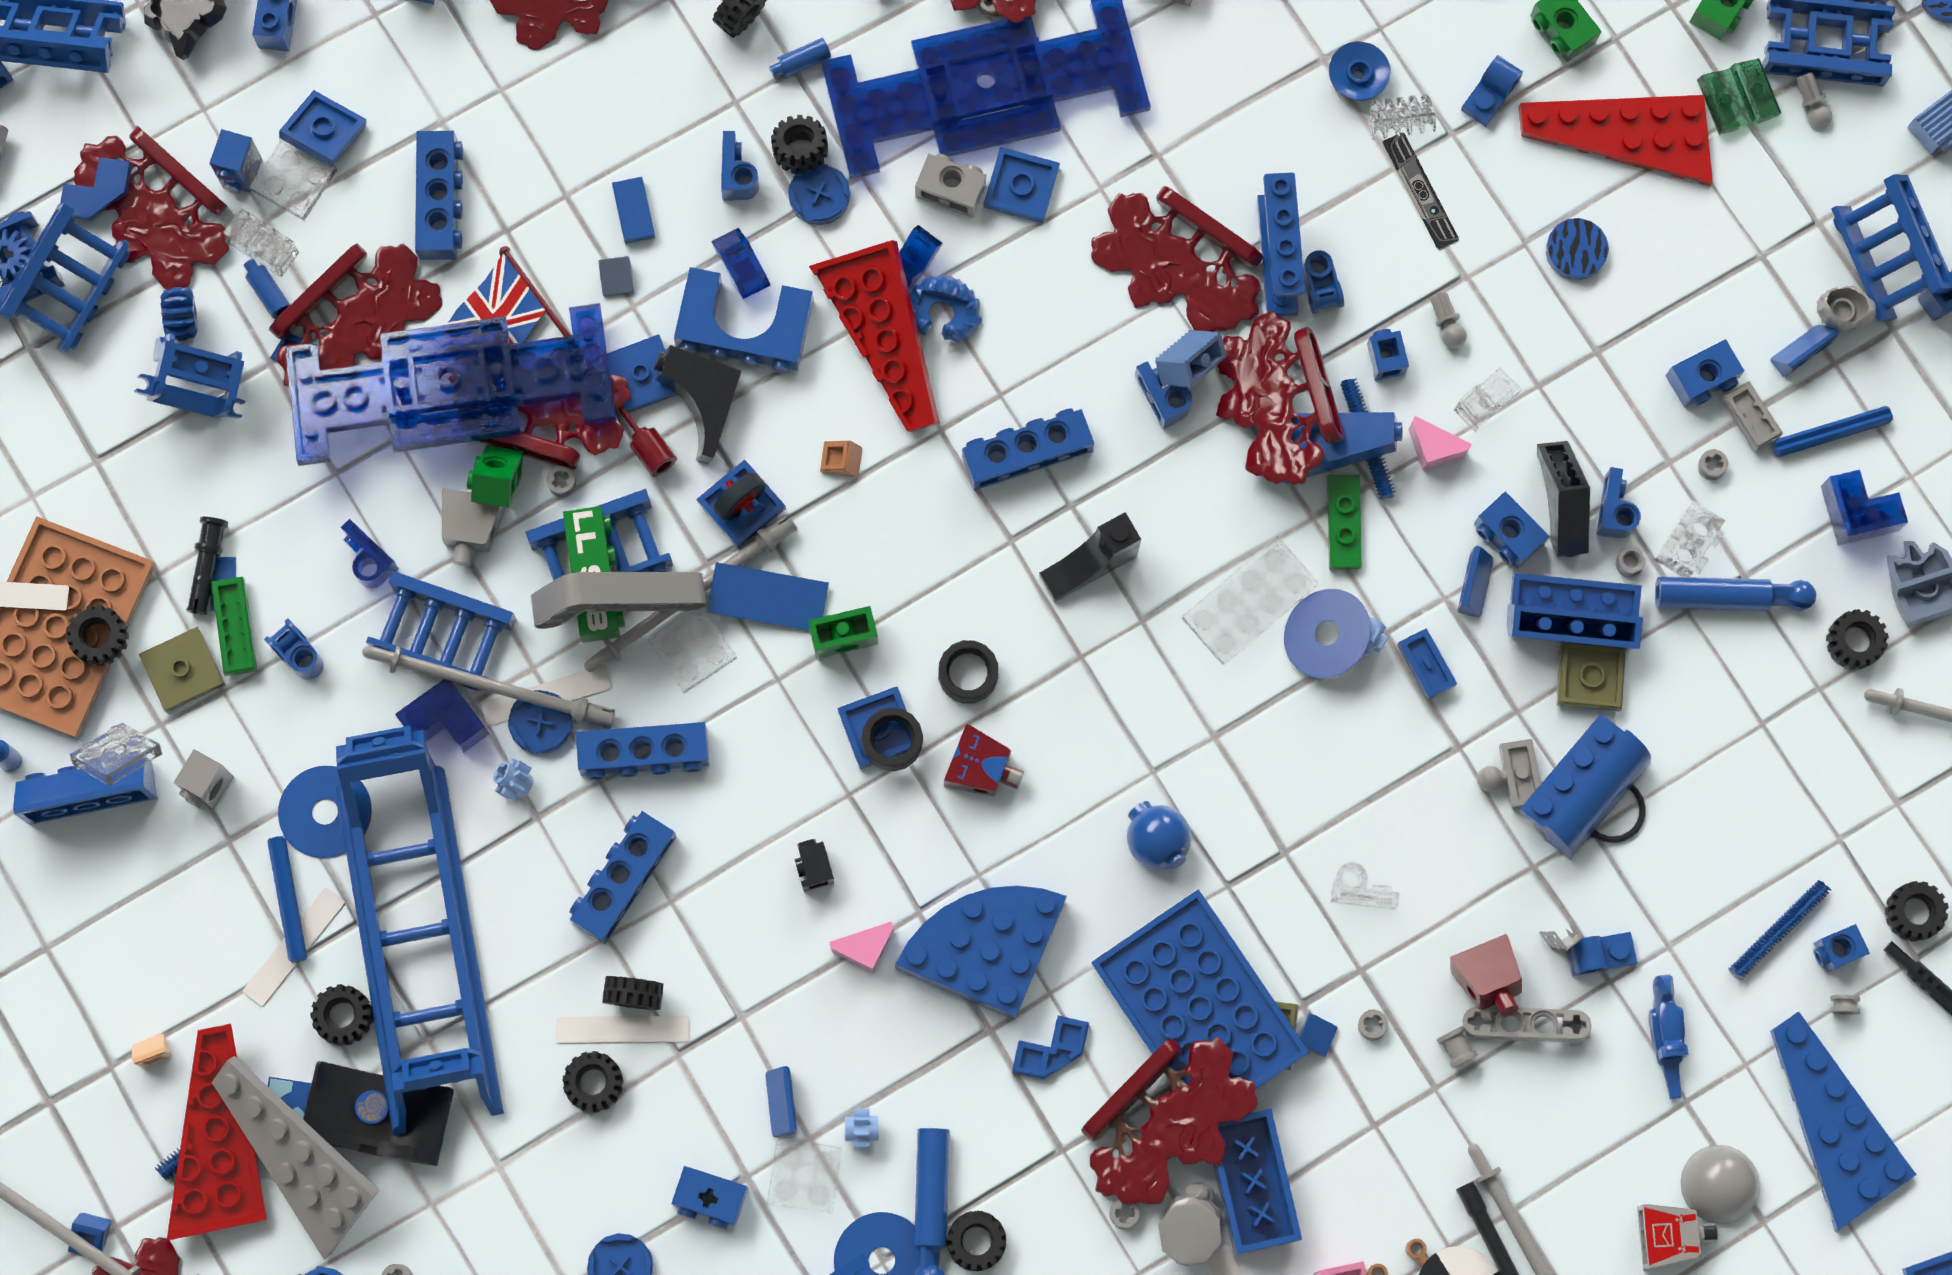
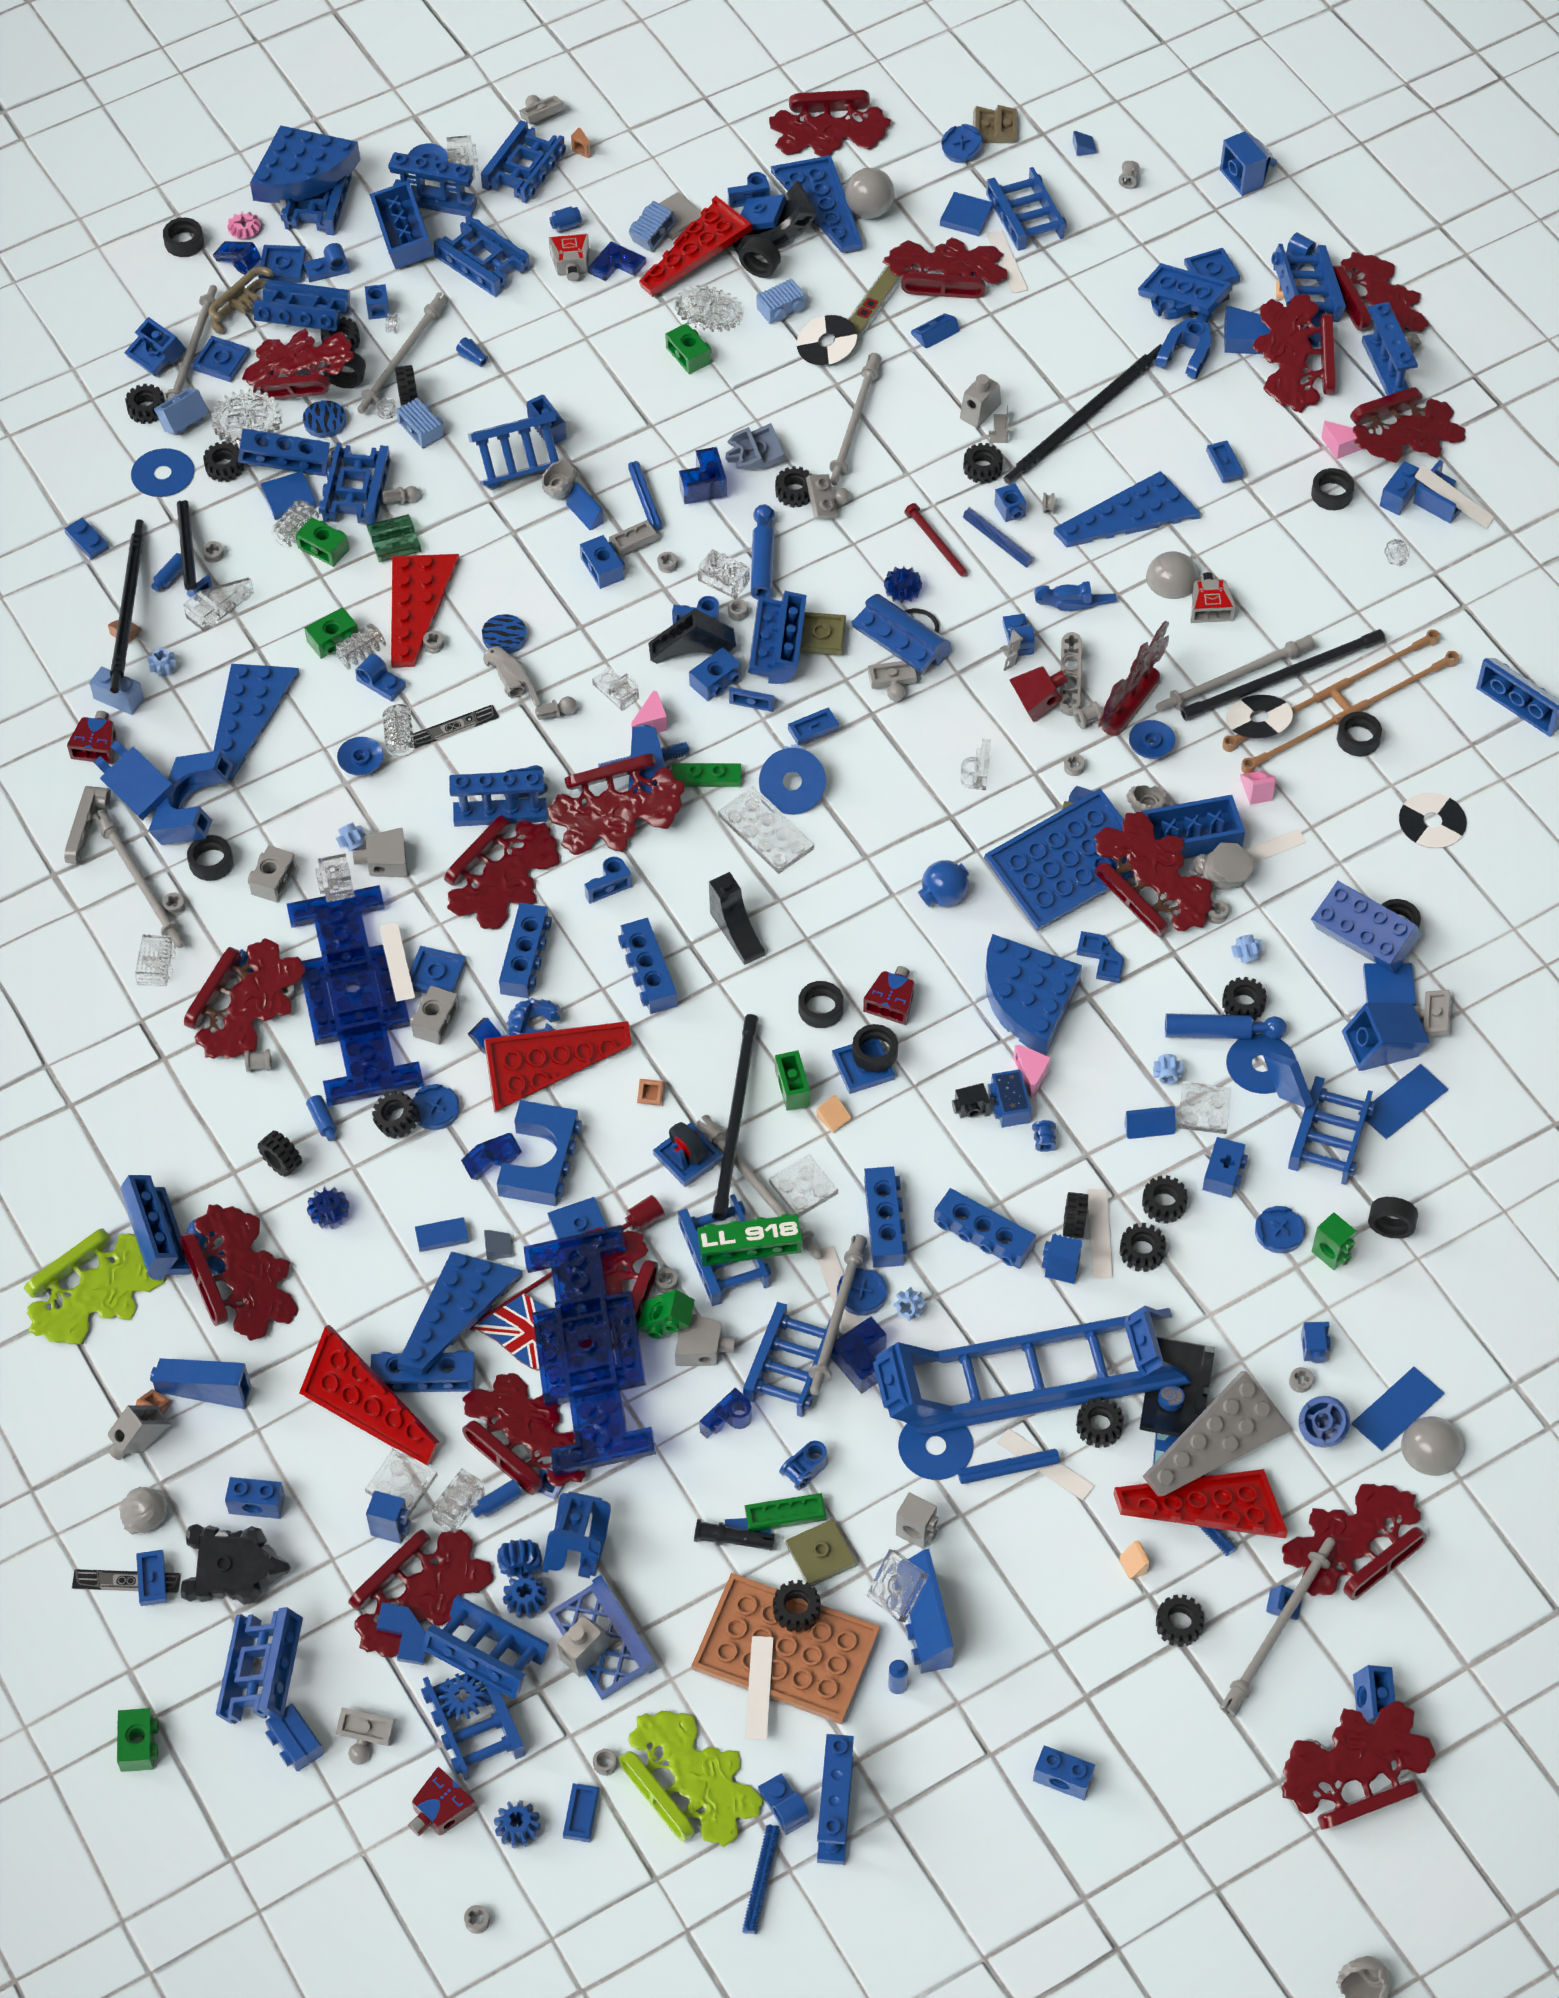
camera: 85 degrees left, 20 degrees down
blue tile [279,90,367,167] -> none
light grey beam [530,572,707,629] -> none
black arch [653,345,742,464] -> none
blue piece [707,562,829,631] -> none
blue plate [721,131,759,201] -> none
medium blue brick [1155,330,1227,388] -> none
blue brick [1367,329,1409,381] -> none
none -> red wing [299,1325,440,1466]
none -> clear blue gear [307,1186,350,1229]
none -> clear brick [315,853,355,902]
none -> clear piece [336,624,386,670]
none -> light blue gear [336,822,366,851]
none -> light grey torso [353,827,408,878]
none -> white sticker [379,922,415,1002]
none -> blue wing [398,1251,523,1376]
none -> light grey bush [423,631,444,654]
none -> light grey animal [483,646,540,707]
none -> blue brick [499,903,552,999]
none -> blue gear [503,1572,548,1619]
none -> blue fence [548,1575,658,1700]
none -> light grey torso [557,1616,615,1677]
none -> black piece [712,1014,759,1221]
none -> light grey plate [806,474,850,519]
none -> light nougat slope [817,1095,851,1133]
none -> clear blue gear [884,565,922,603]
none -> dark red bar [904,503,967,577]
none -> brick [987,1069,1032,1128]
none -> blue bush [1032,1120,1056,1152]
none -> blue brick [1041,1233,1082,1284]
none -> dark red plant [1098,620,1169,736]
none -> light grey hair [1126,785,1171,812]
none -> blue dish [1129,720,1175,759]
none -> black tyre [1142,1175,1188,1224]
none -> black tyre [1156,1594,1205,1647]
none -> light blue gear [1231,934,1263,962]

